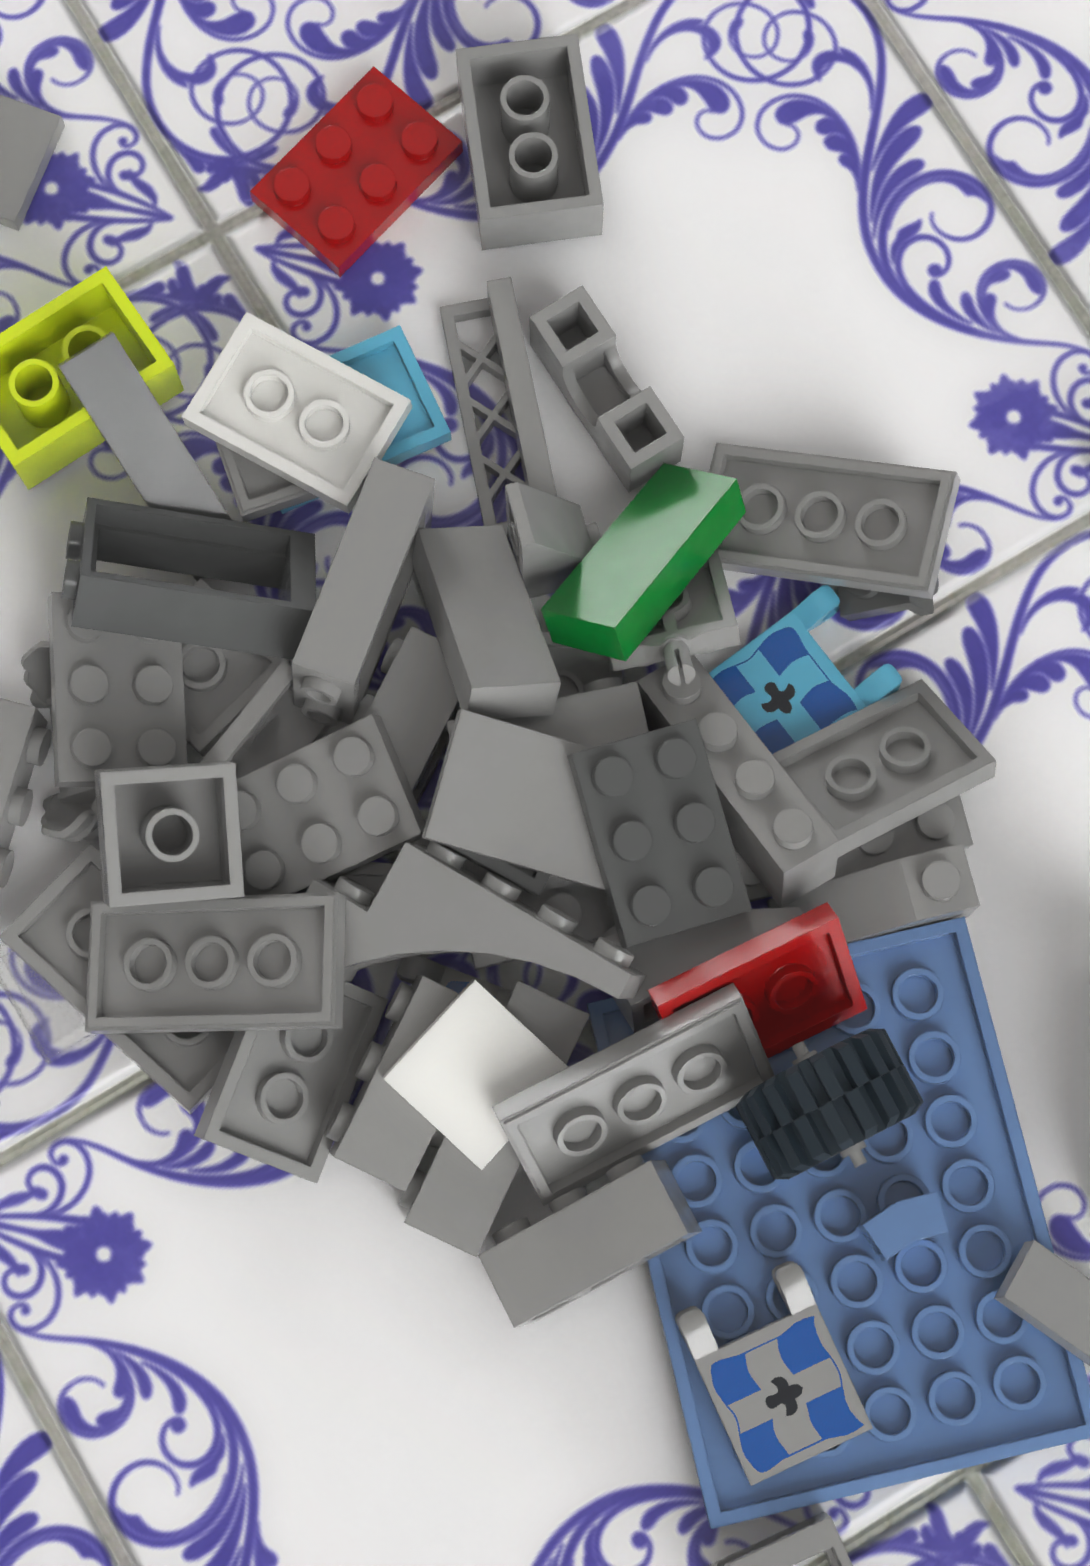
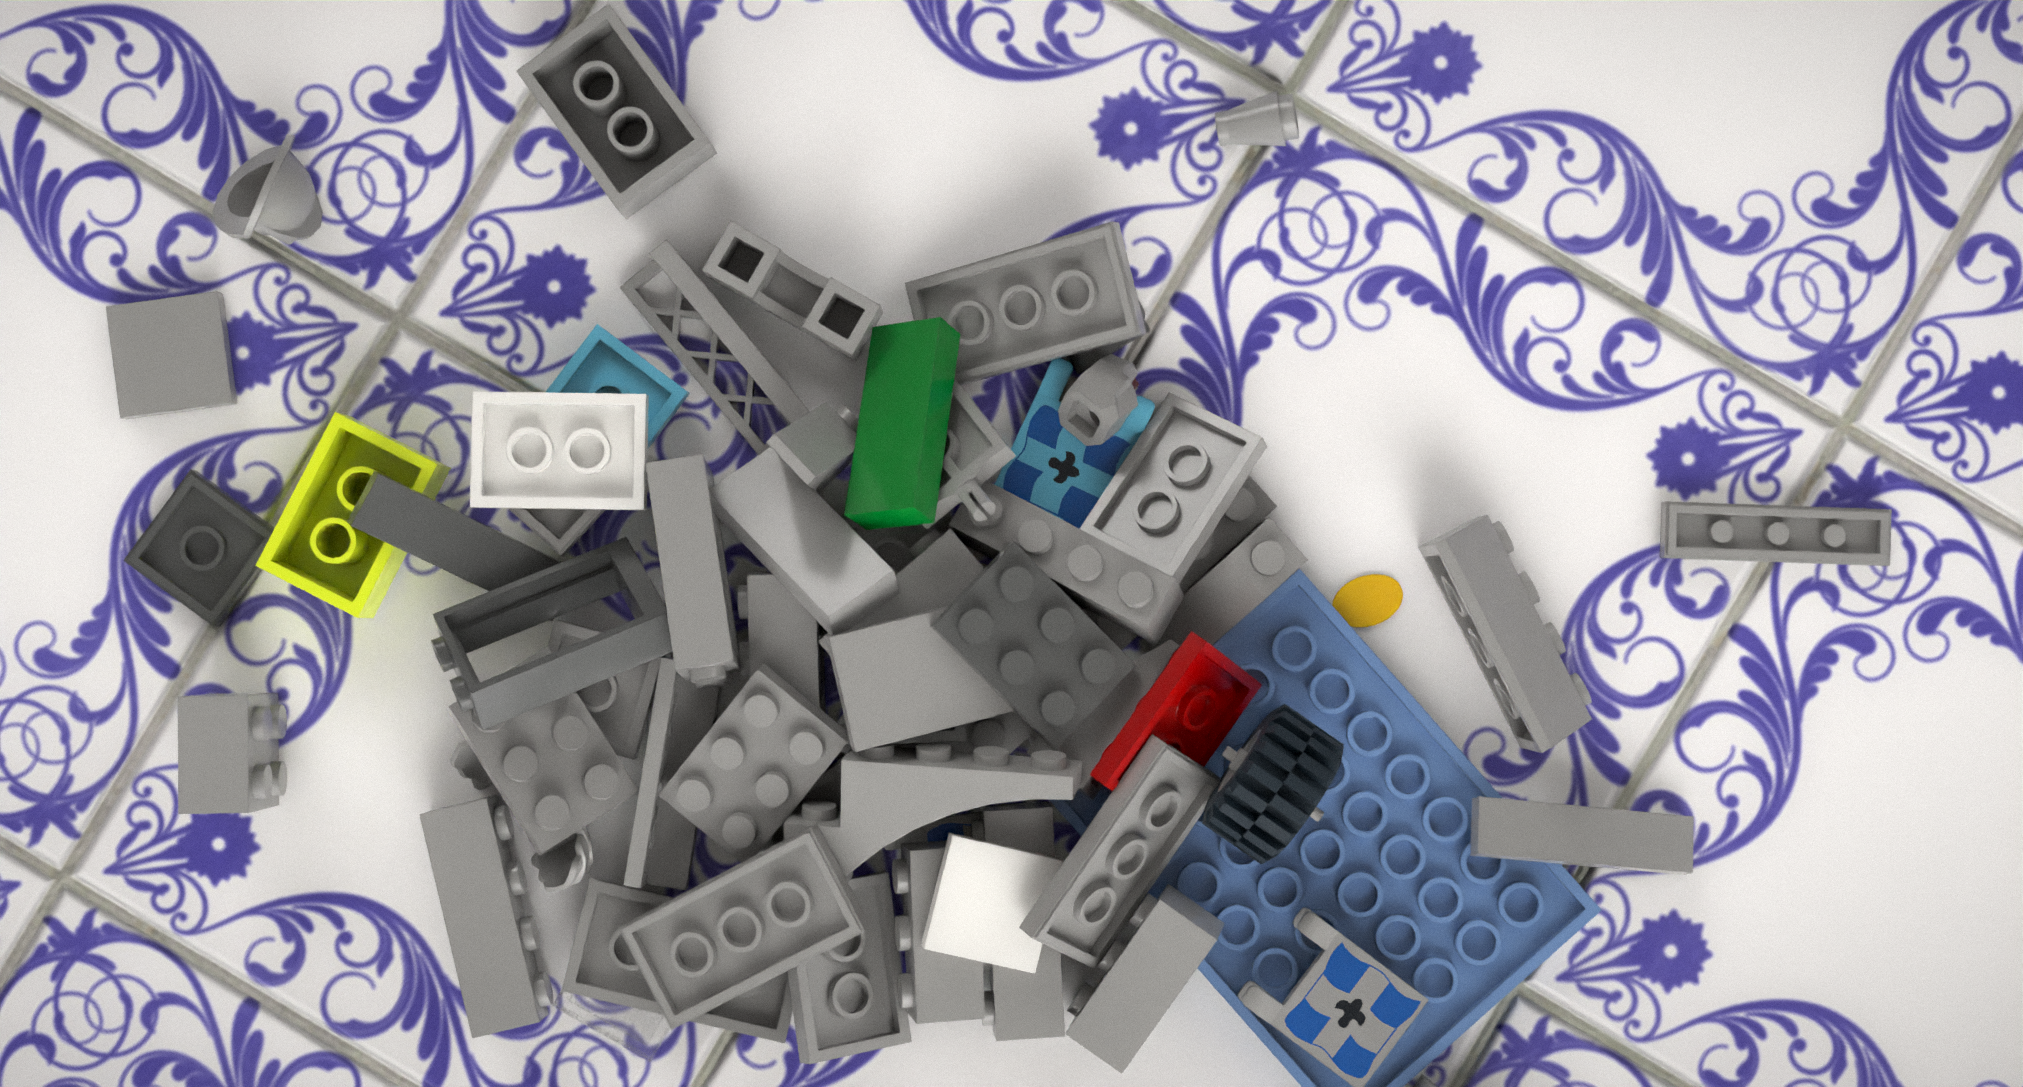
camera: 30 degrees left, 10 degrees up
light grey brick [94,761,244,908] -> none
red plate [250,66,463,277] -> none
medium blue piece [858,1191,949,1261] -> none
none -> light grey helmet [213,134,323,245]
none -> light grey rock [1058,354,1139,446]
none -> yellow sticker [1332,574,1403,627]

